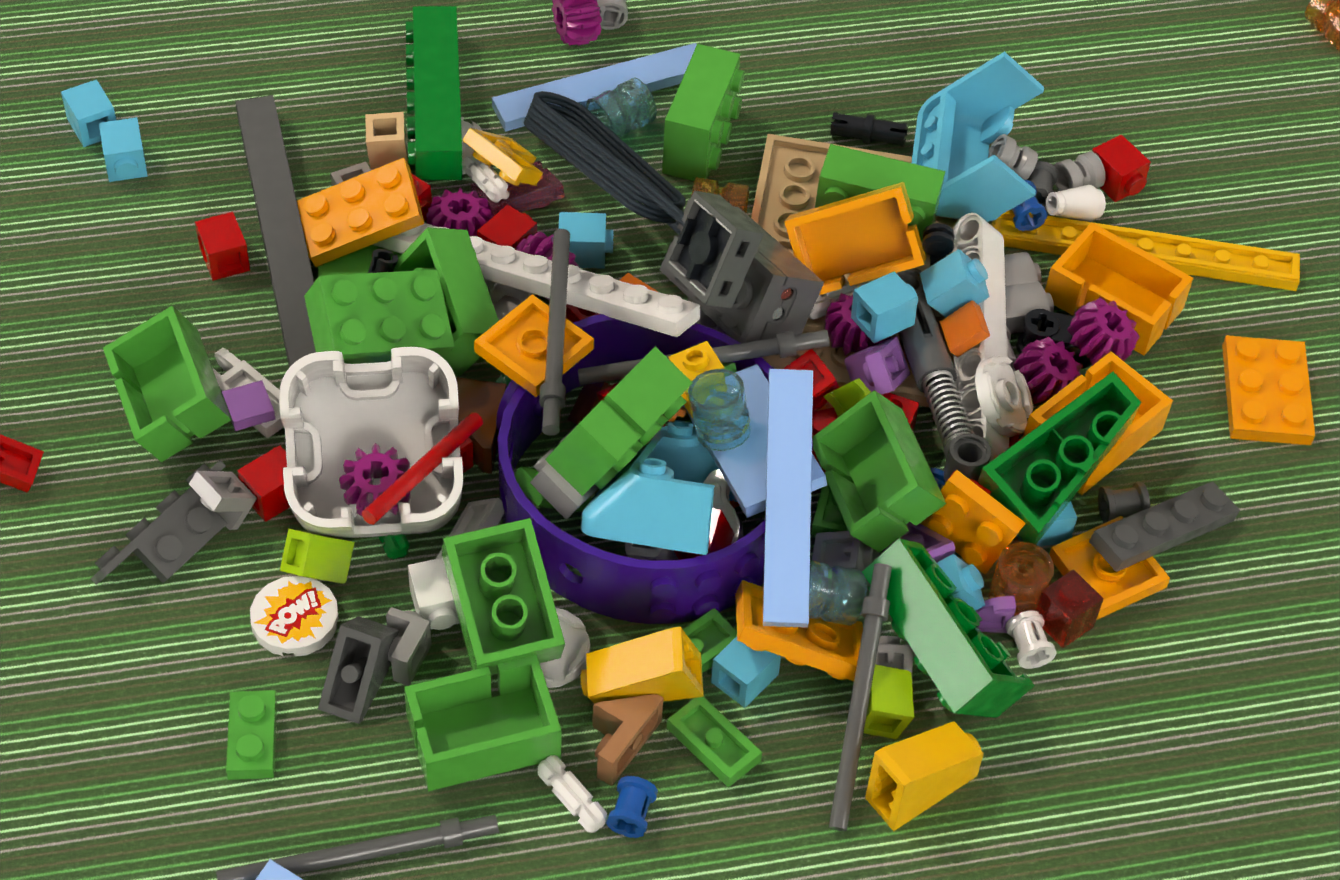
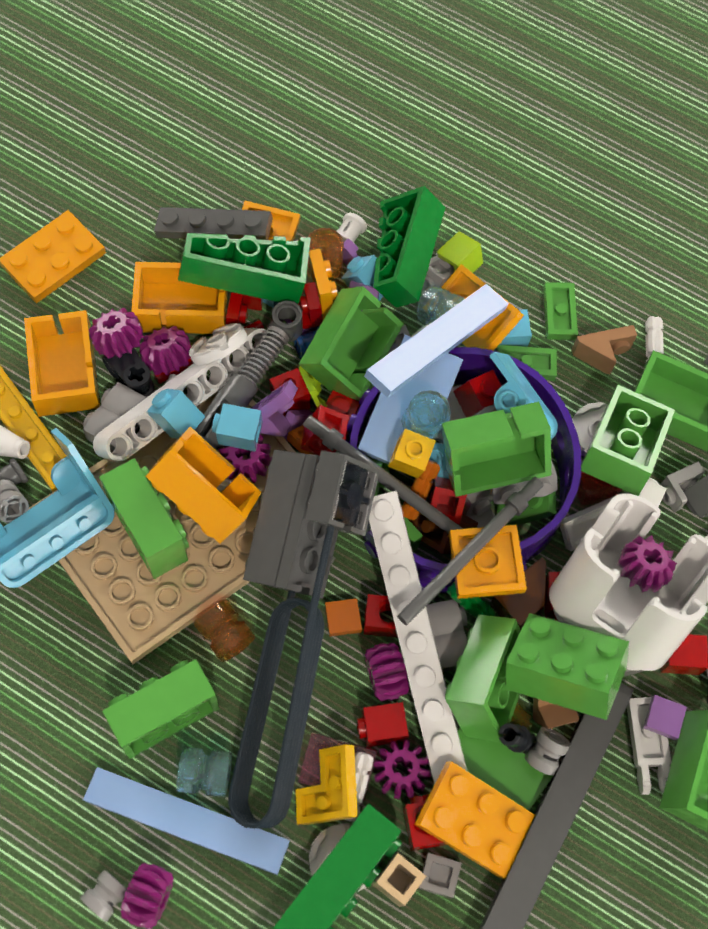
camera: 140 degrees left, 15 degrees up
red brick [195,211,251,281] -> none
red bar [362,412,483,525] -> none
medium azure brick [559,212,613,269] -> none
yellow slope [581,627,704,704] -> none
blue bush [606,776,658,838] -> none
dark grey bar [829,563,892,831] -> none
black pin [830,112,908,147] -> none
yellow slope [865,721,984,831] -> none
black piece [922,223,954,266] -> none
orange tile [940,300,990,357] -> none
blue bush [1012,180,1048,231] -> none
clear red brick [1036,569,1104,648] -> none

